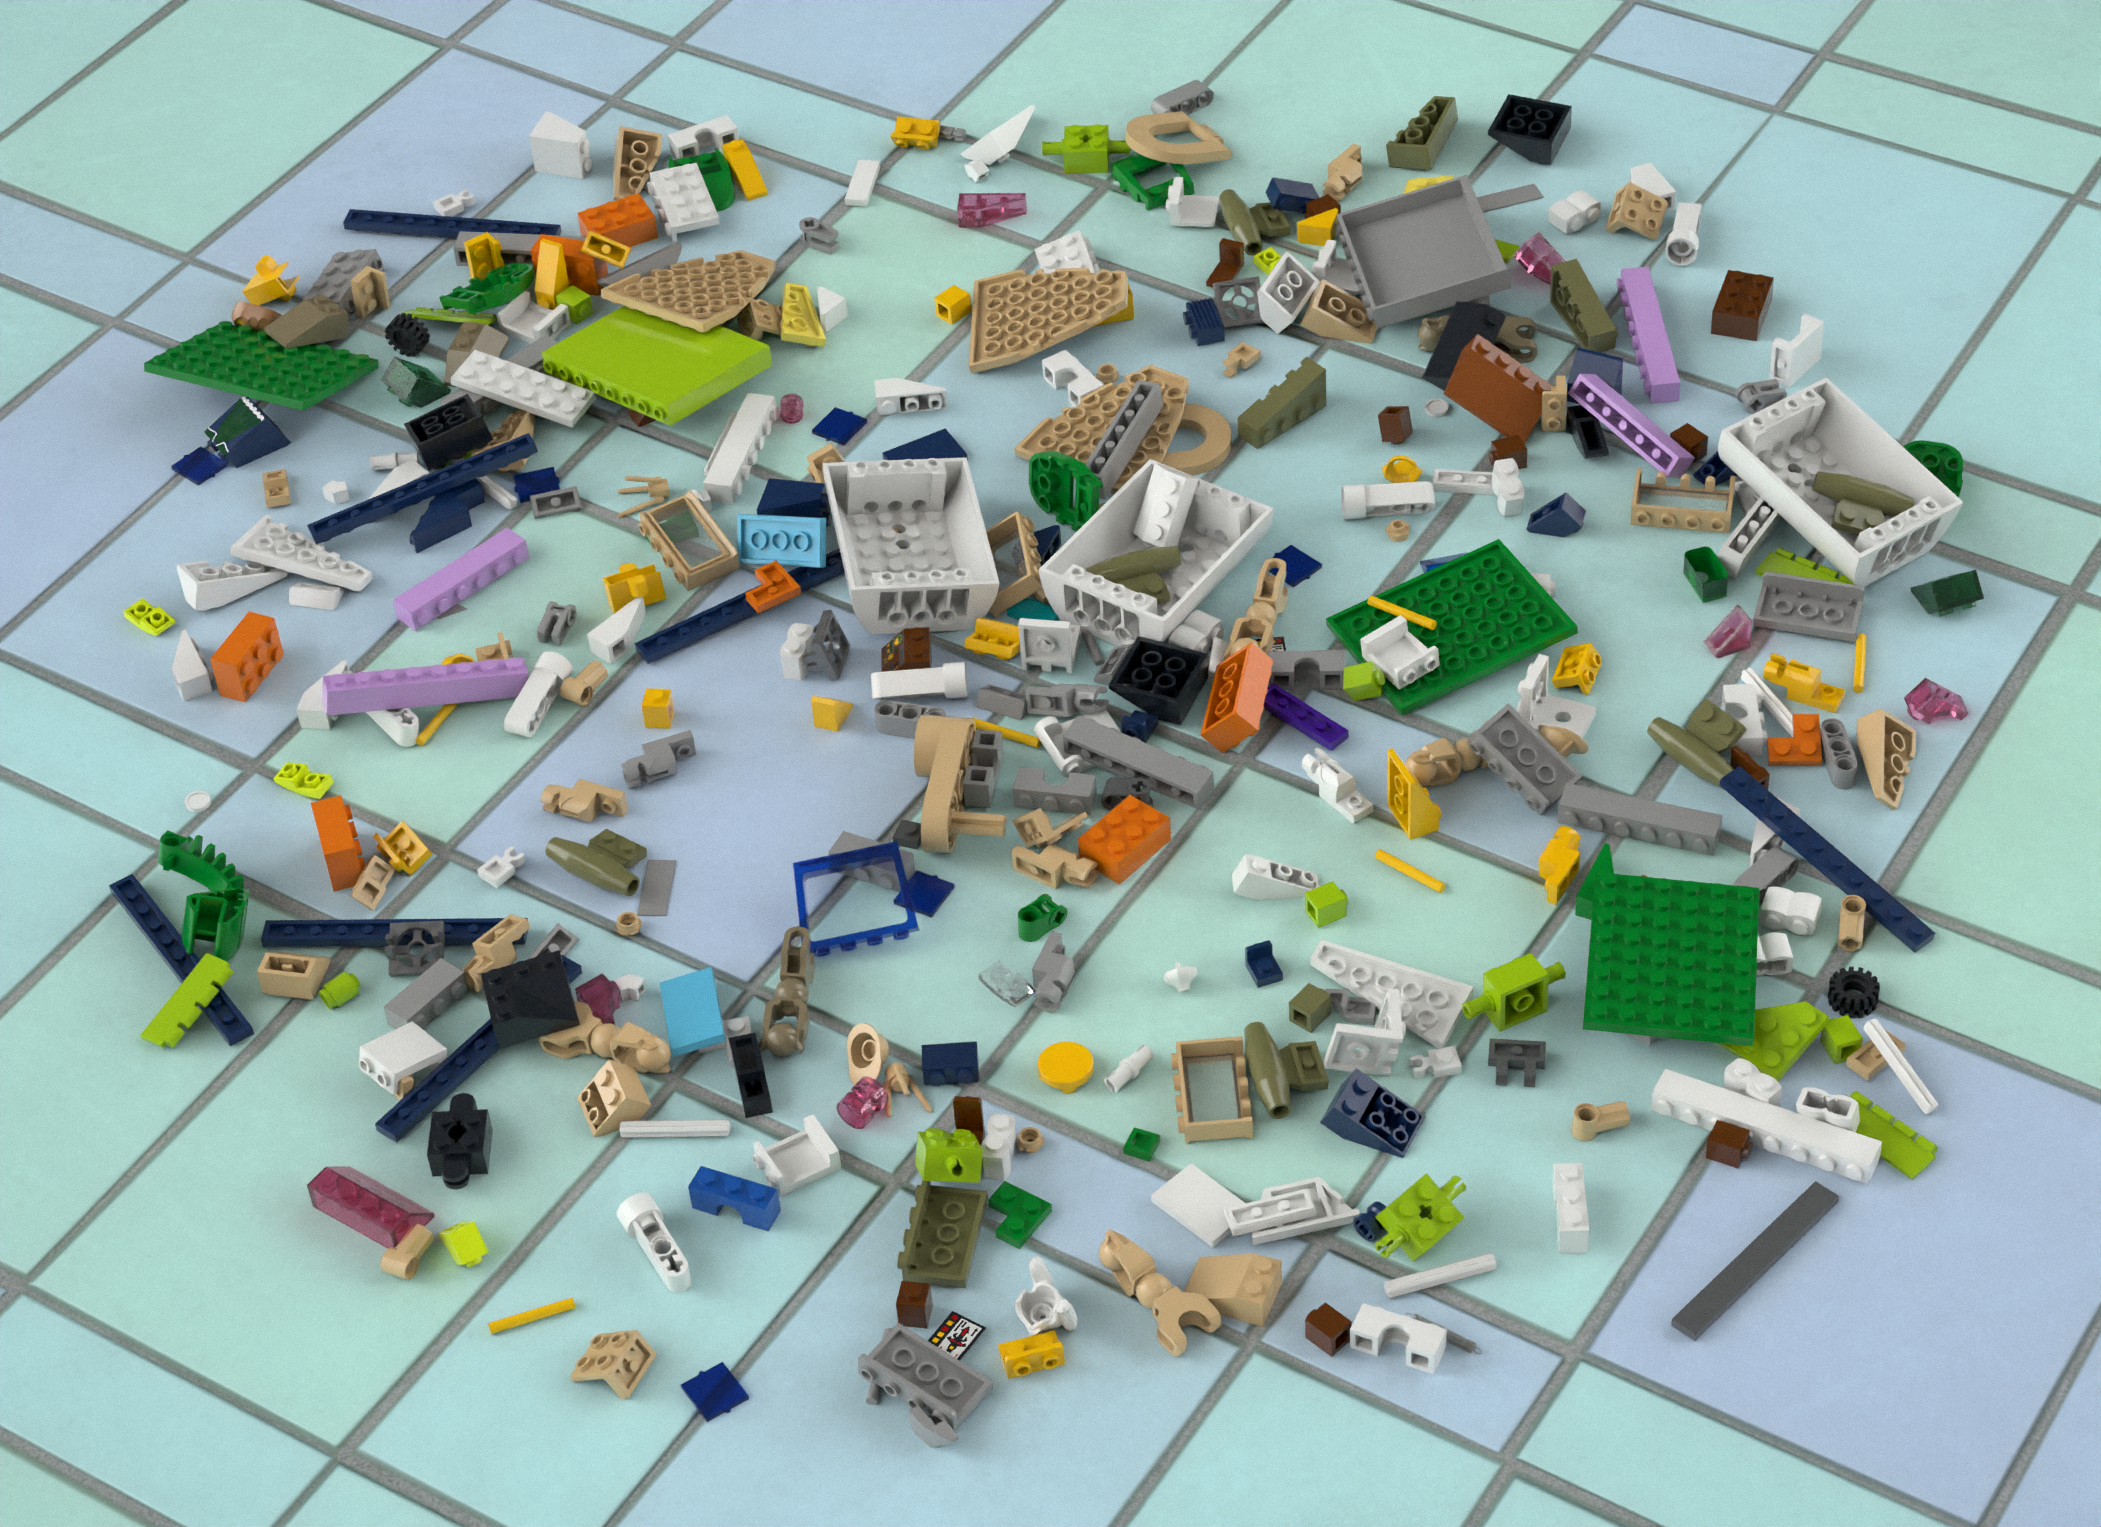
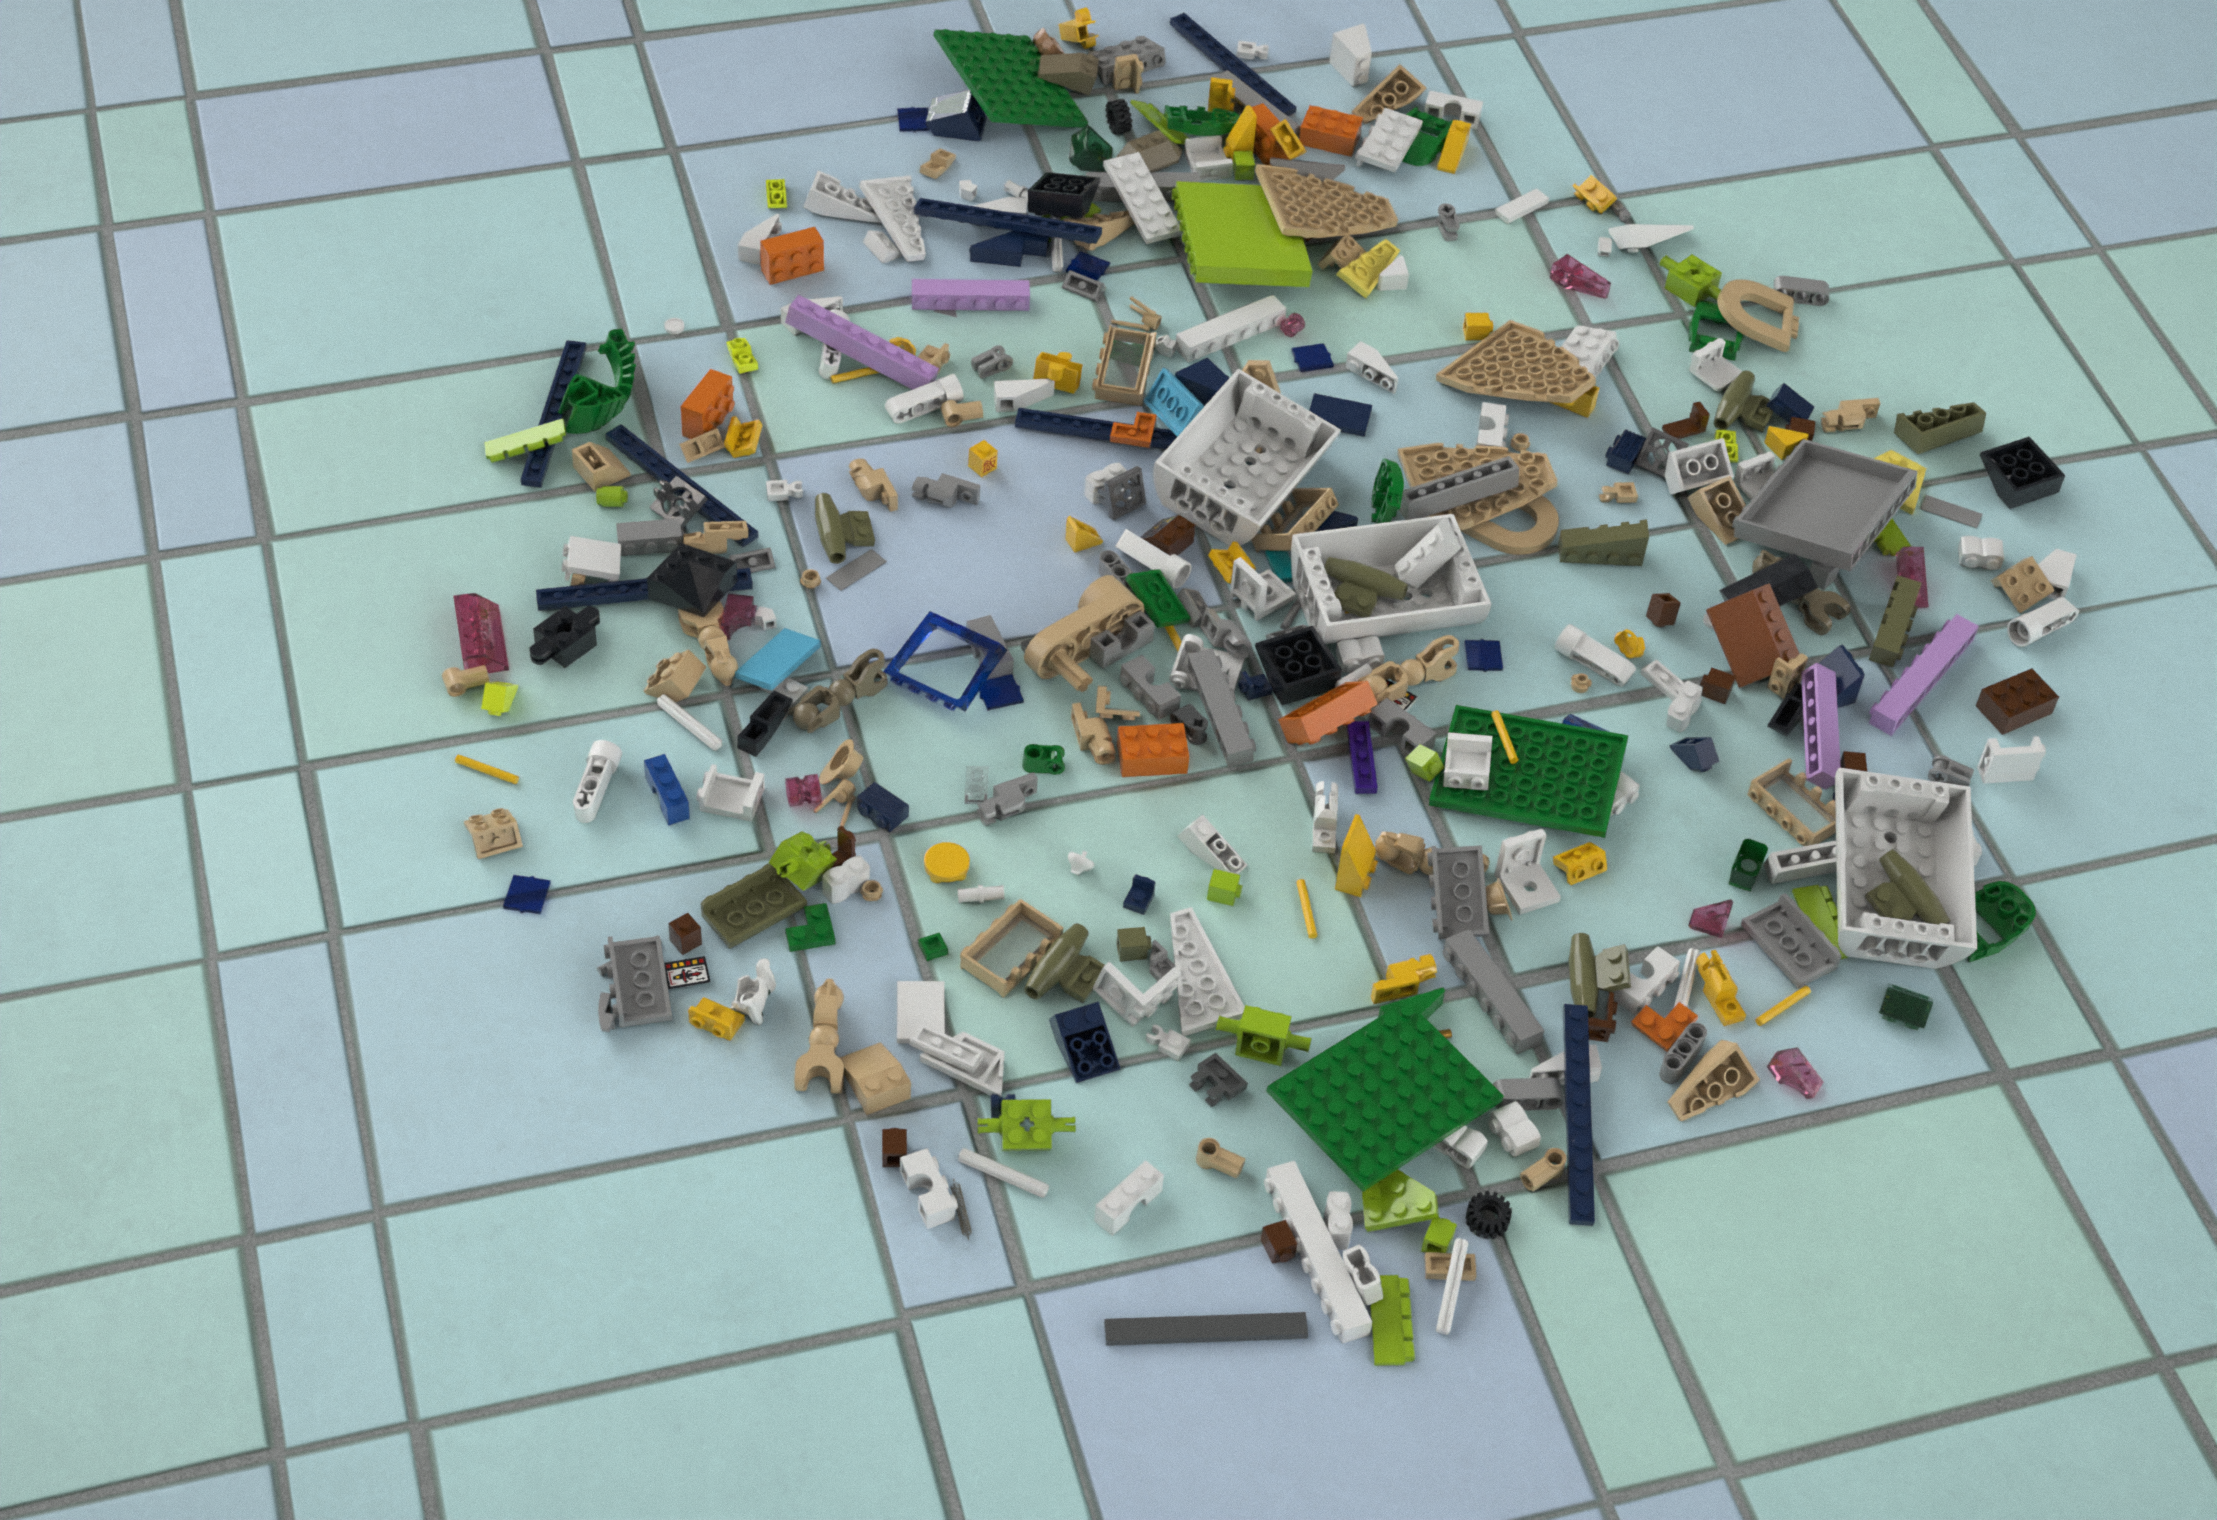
camera: 35 degrees right, 5 degrees up
none -> green tile [1125,569,1191,628]

